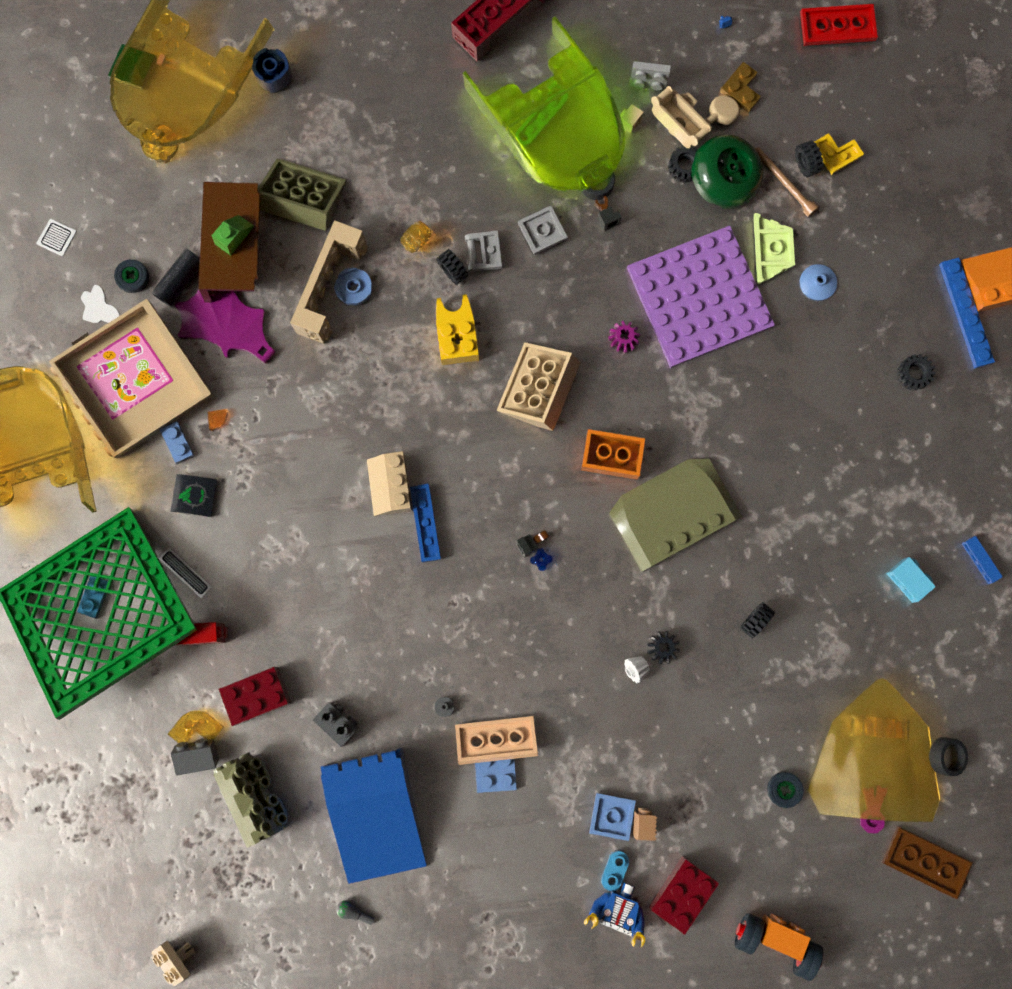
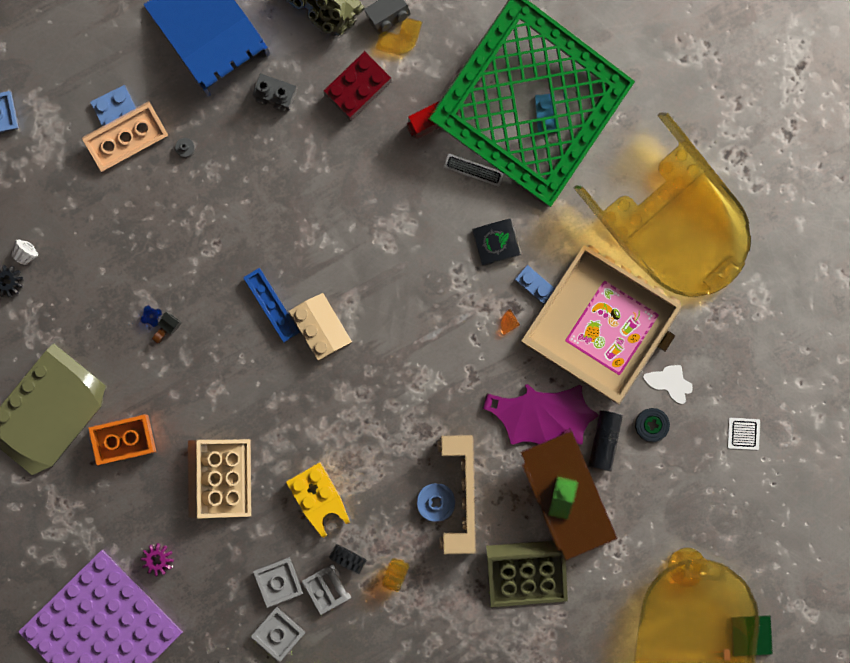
camera: 155 degrees right, 5 degrees up
none -> light grey plate [253,557,303,607]

